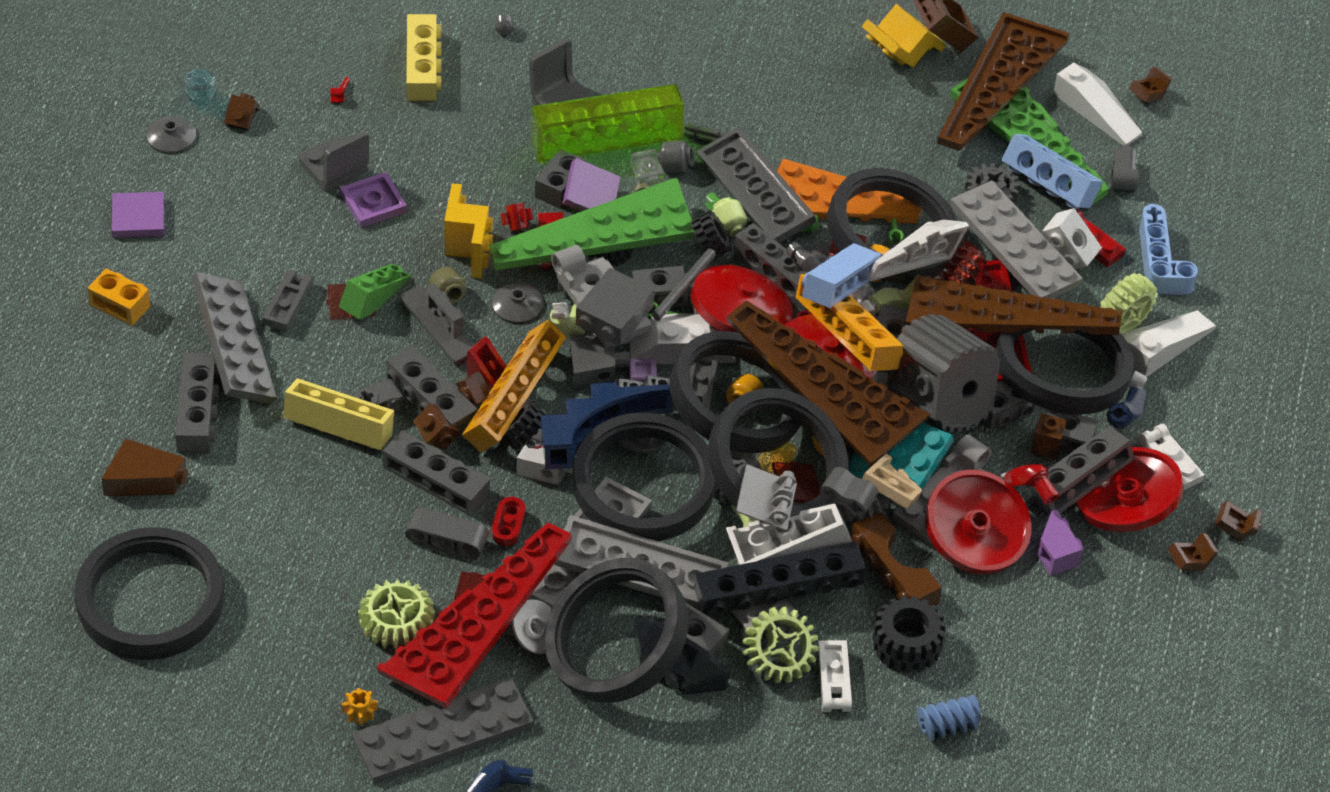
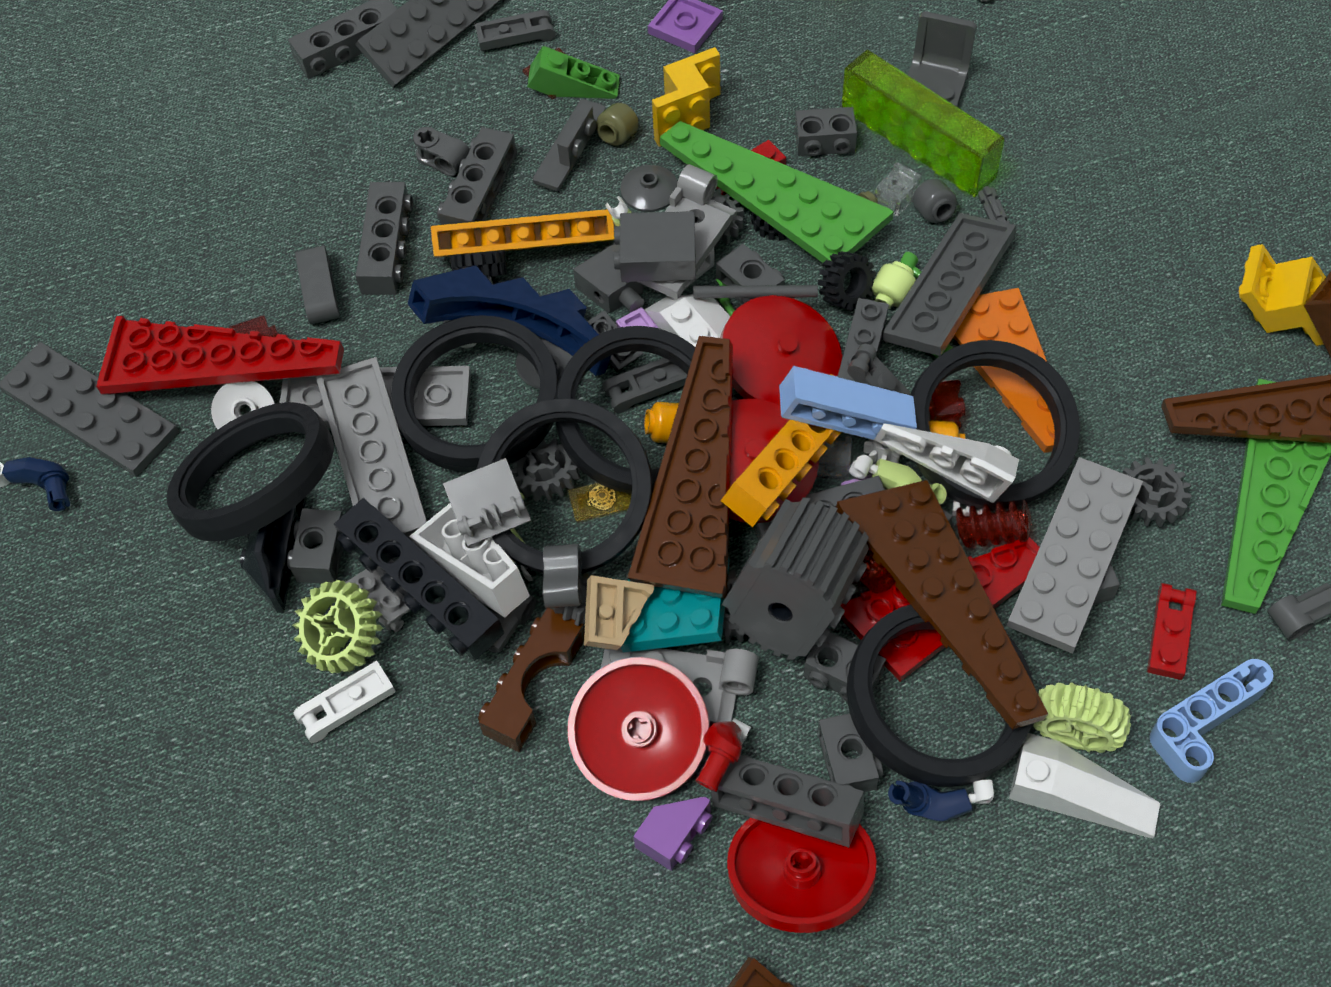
camera: 65 degrees right, 10 degrees up
black tyre [75,527,225,660] -> none
reddish brown slope [101,438,189,496] -> none
light yellow brick [283,378,394,450] -> none
light orange gear [342,688,378,725] -> none
yellowish green gear [358,578,435,650] -> none
reddish brown bracket [413,403,460,449] -> none
reddish brown bracket [456,372,490,405] -> none
red slope [467,336,507,391] -> none
red plate [492,497,526,546] -> none
red gear [500,202,533,231] -> none
medium lavender tile [562,158,620,212] -> none
clear red piece [771,461,820,504] -> none
black tyre [873,596,946,673] -> none
bright green hand [887,218,904,246] -> none
medium blue piece [917,694,981,741] -> none
light blue brick [1002,134,1103,210] -> none
reddish brown bracket [1031,414,1066,460] -> none
white brick [1042,208,1102,269] -> none
white plate [1139,424,1205,490] -> none

